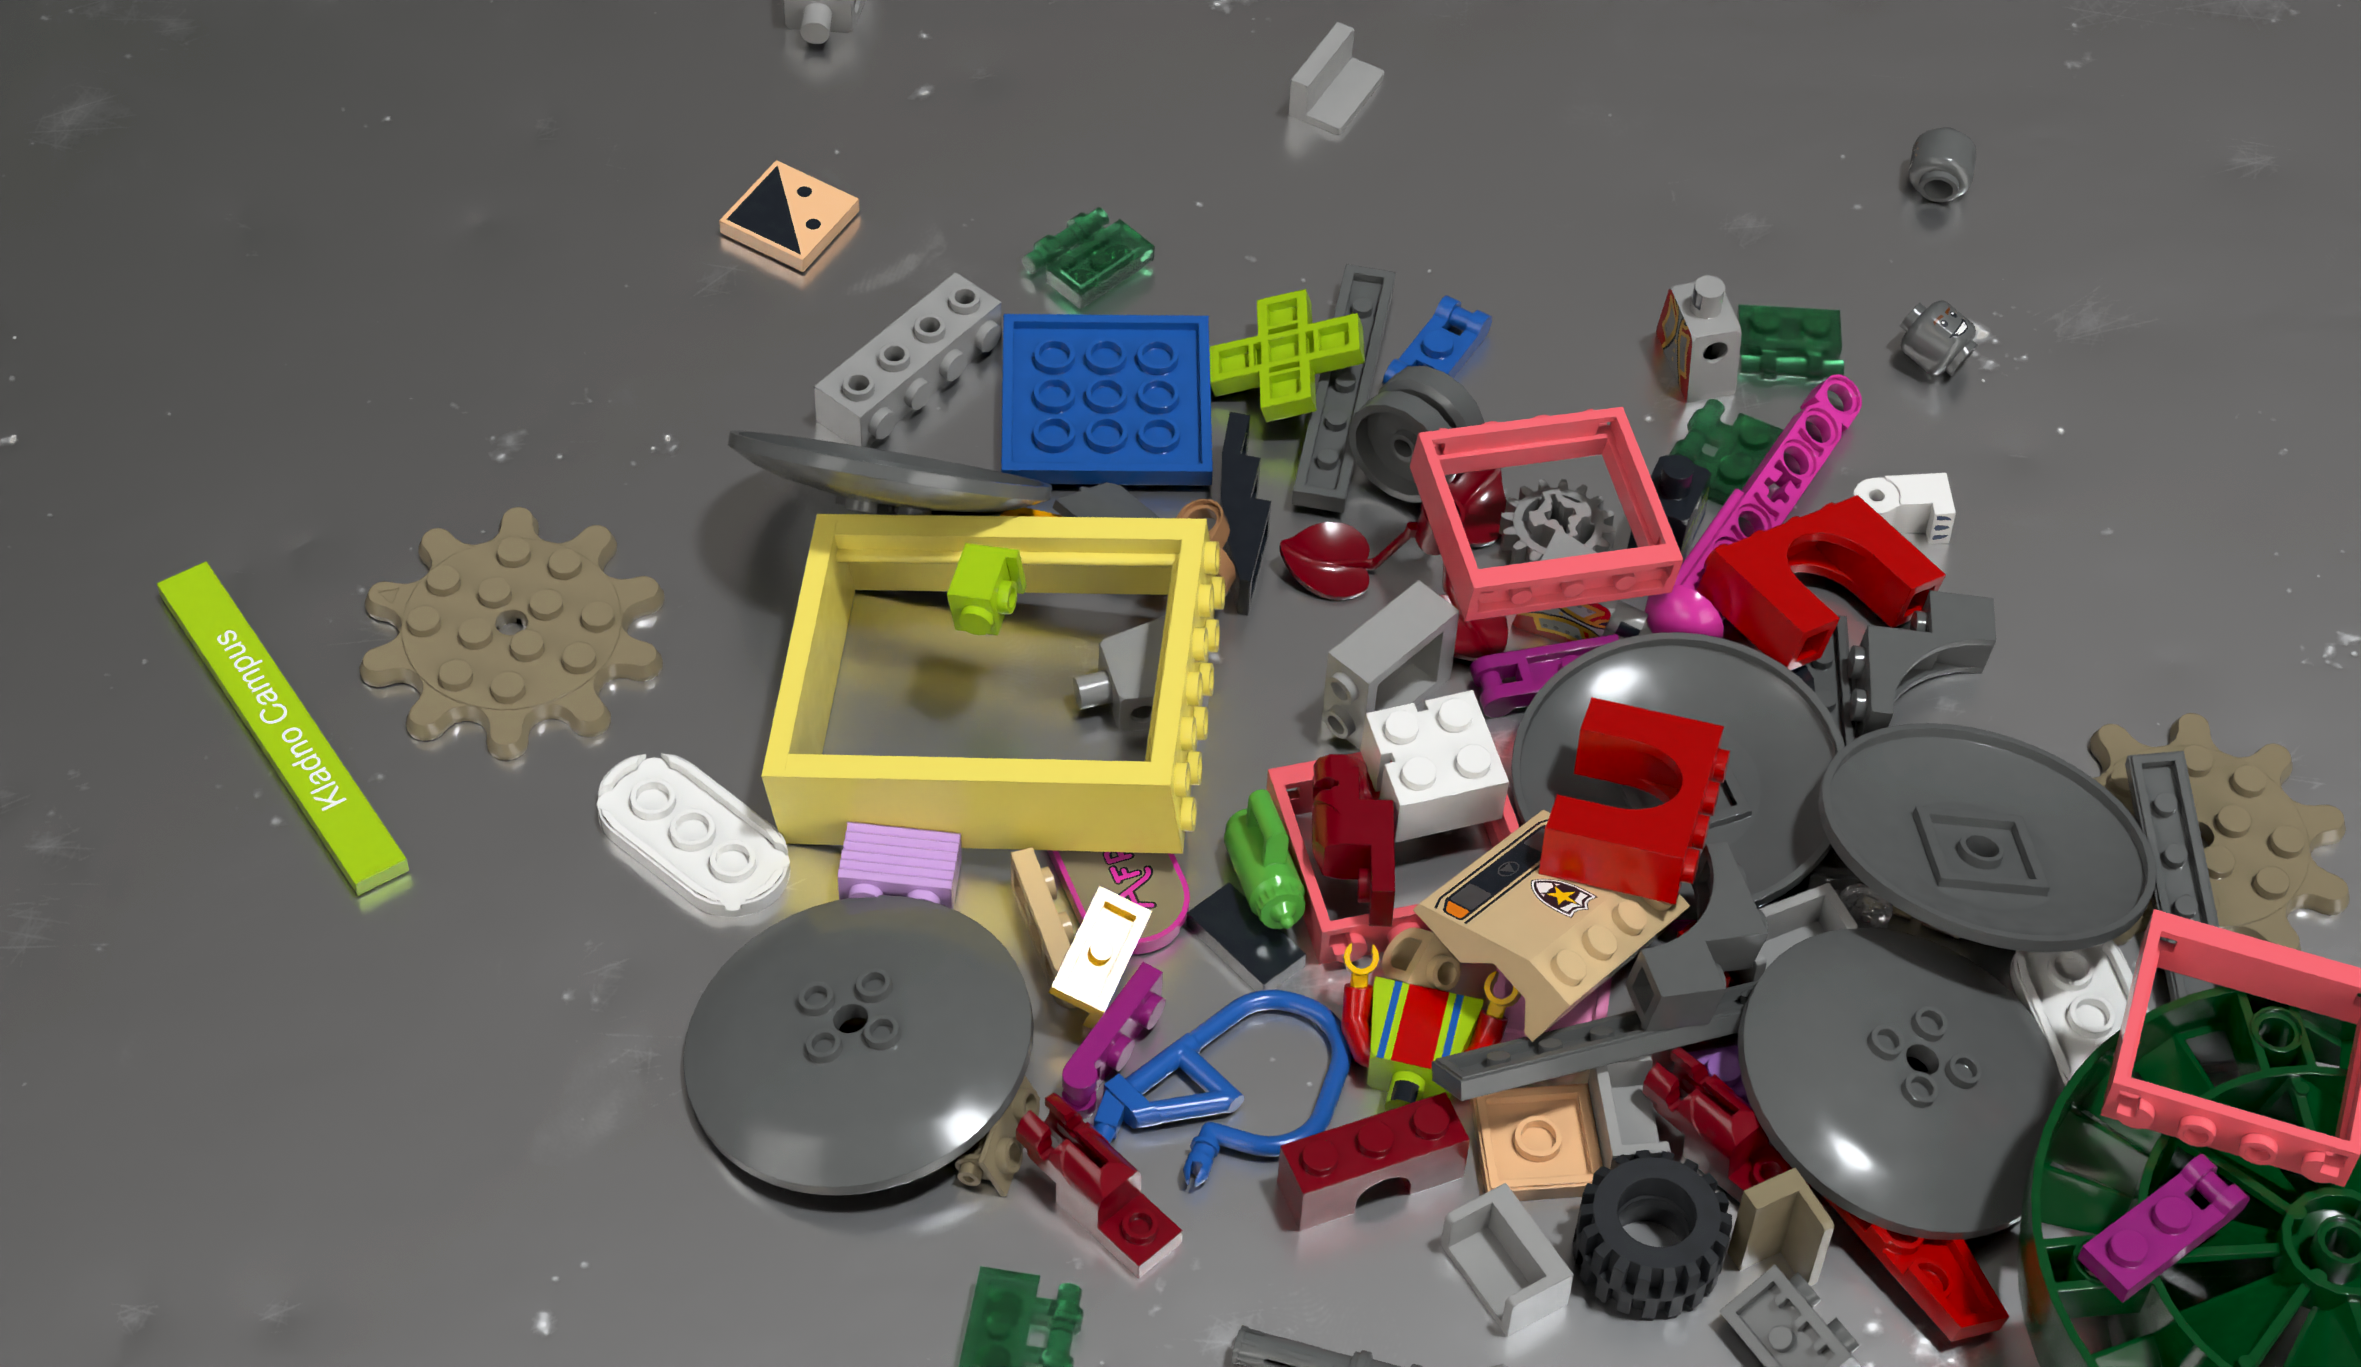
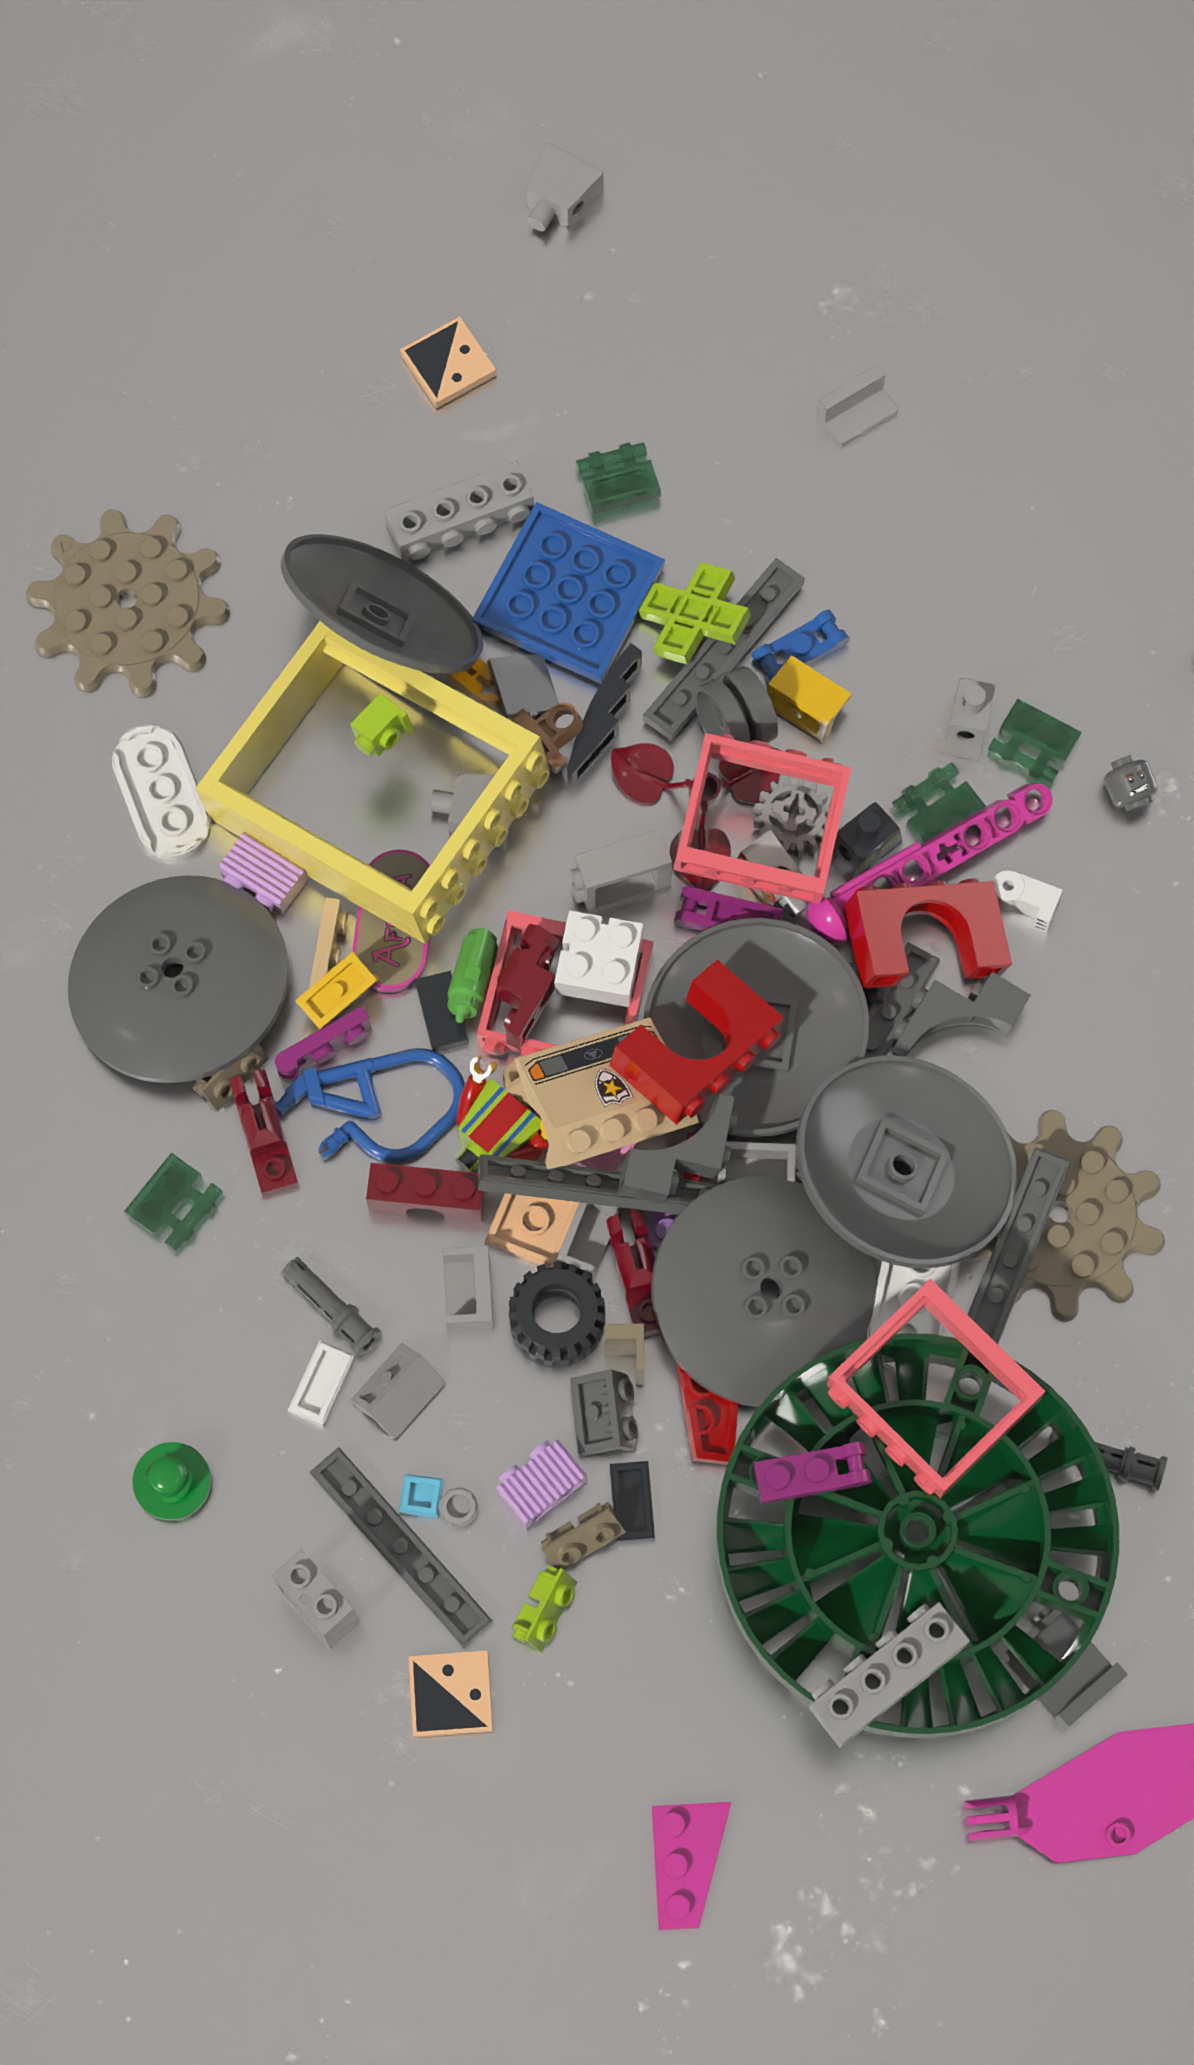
camera: 30 degrees right, 20 degrees up
none -> yellow panel [766,656,852,742]

